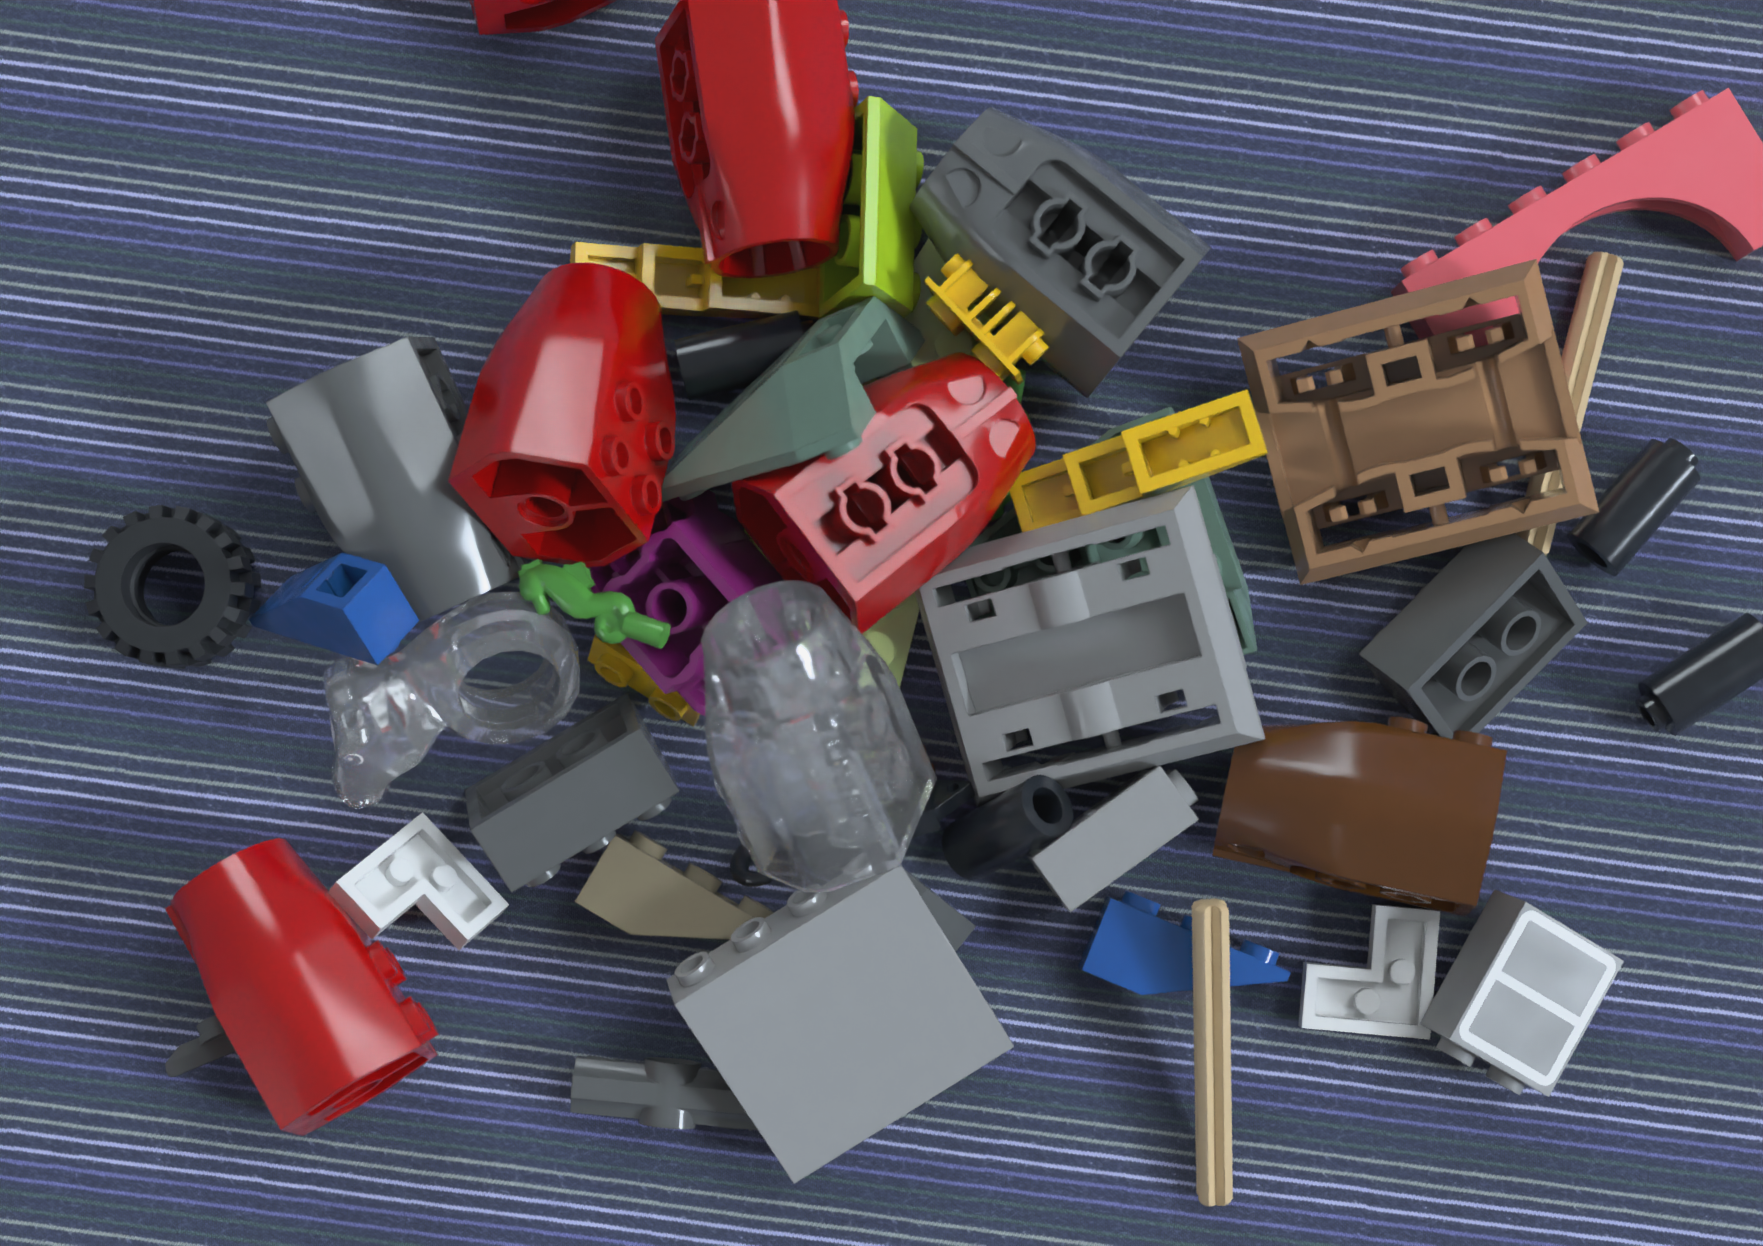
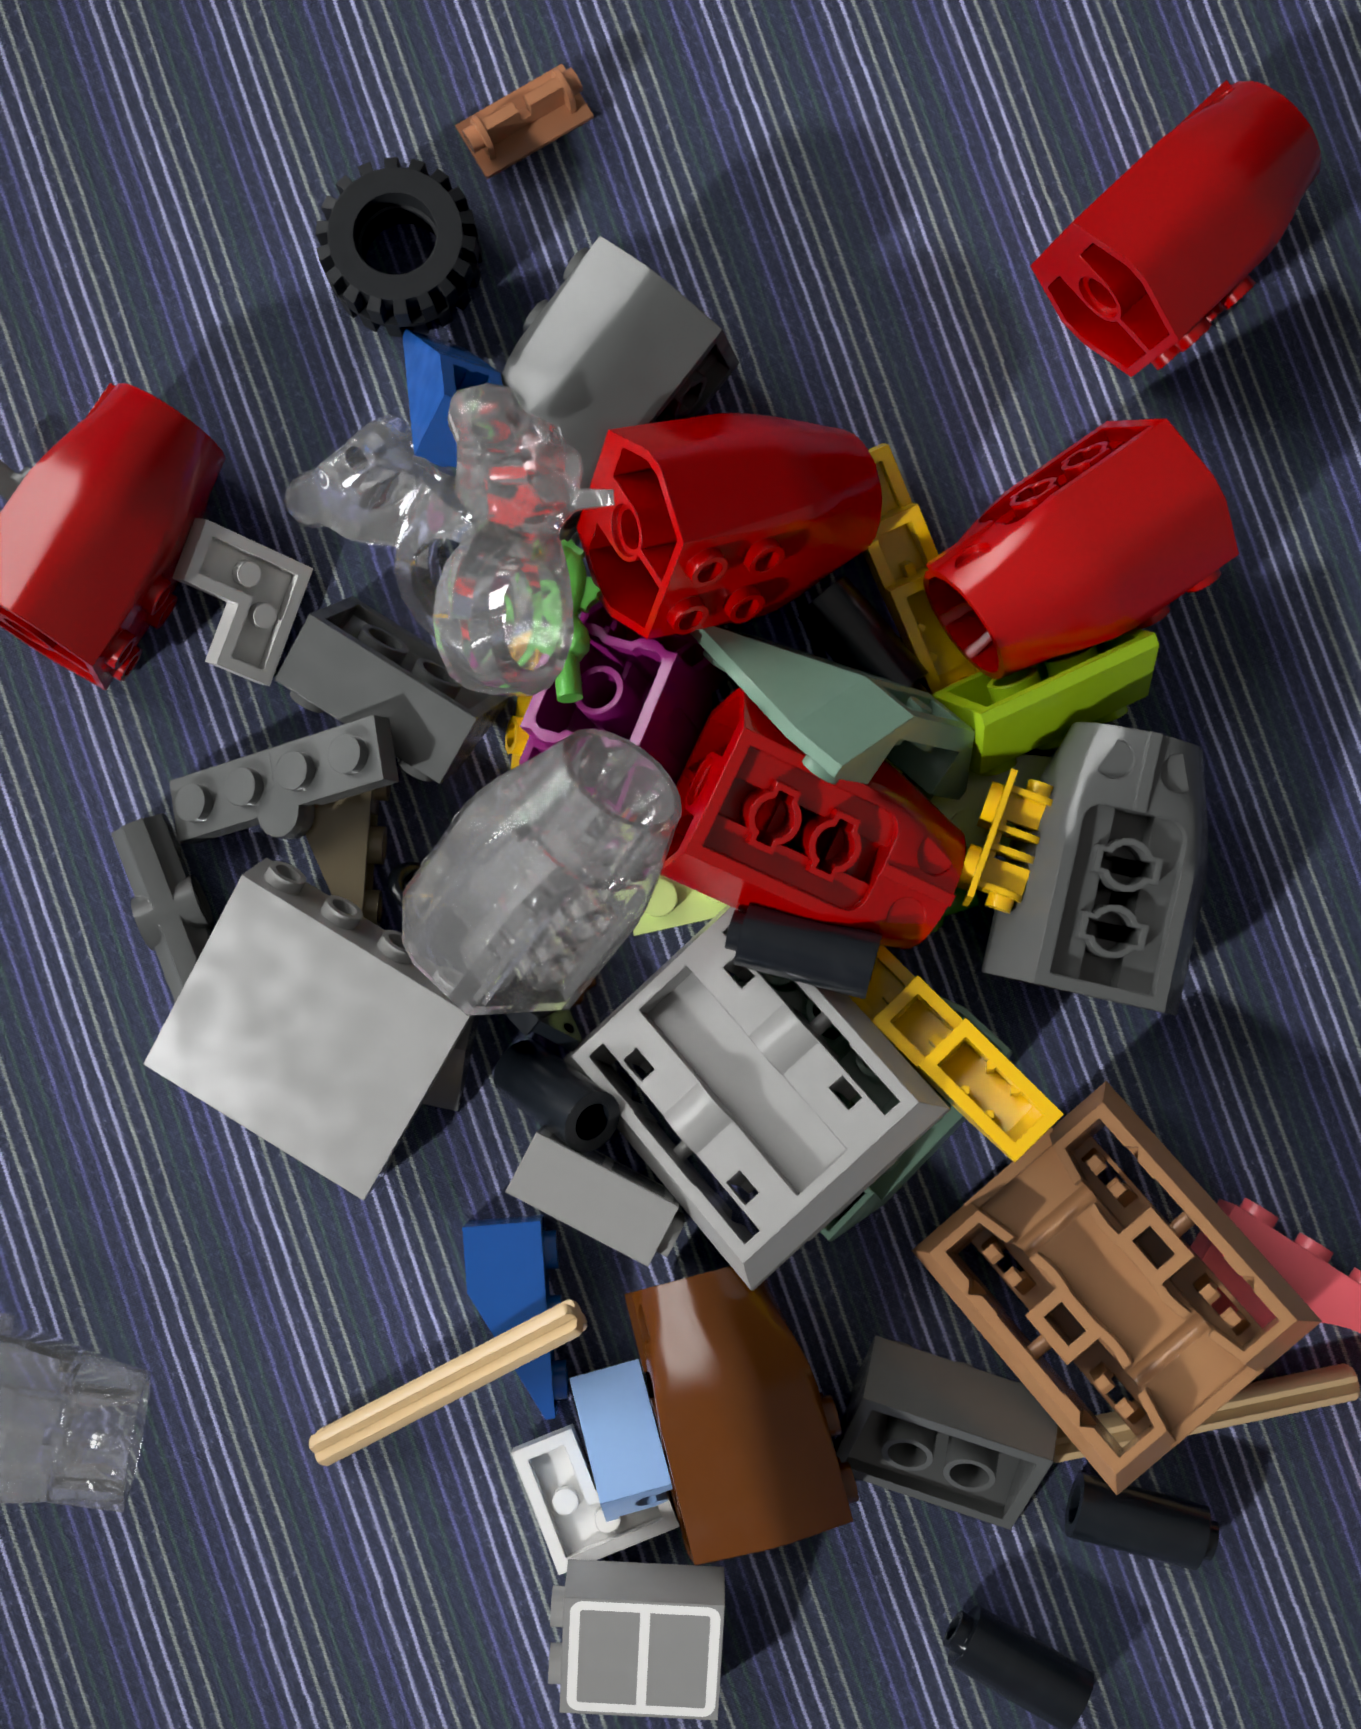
camera: 55 degrees right, 0 degrees up
none -> dark grey hinge [169,715,399,844]
none -> clear animal [433,383,615,697]
none -> nougat hinge [455,64,594,180]
none -> light blue hinge [569,1359,673,1522]
none -> black brick [725,902,882,999]

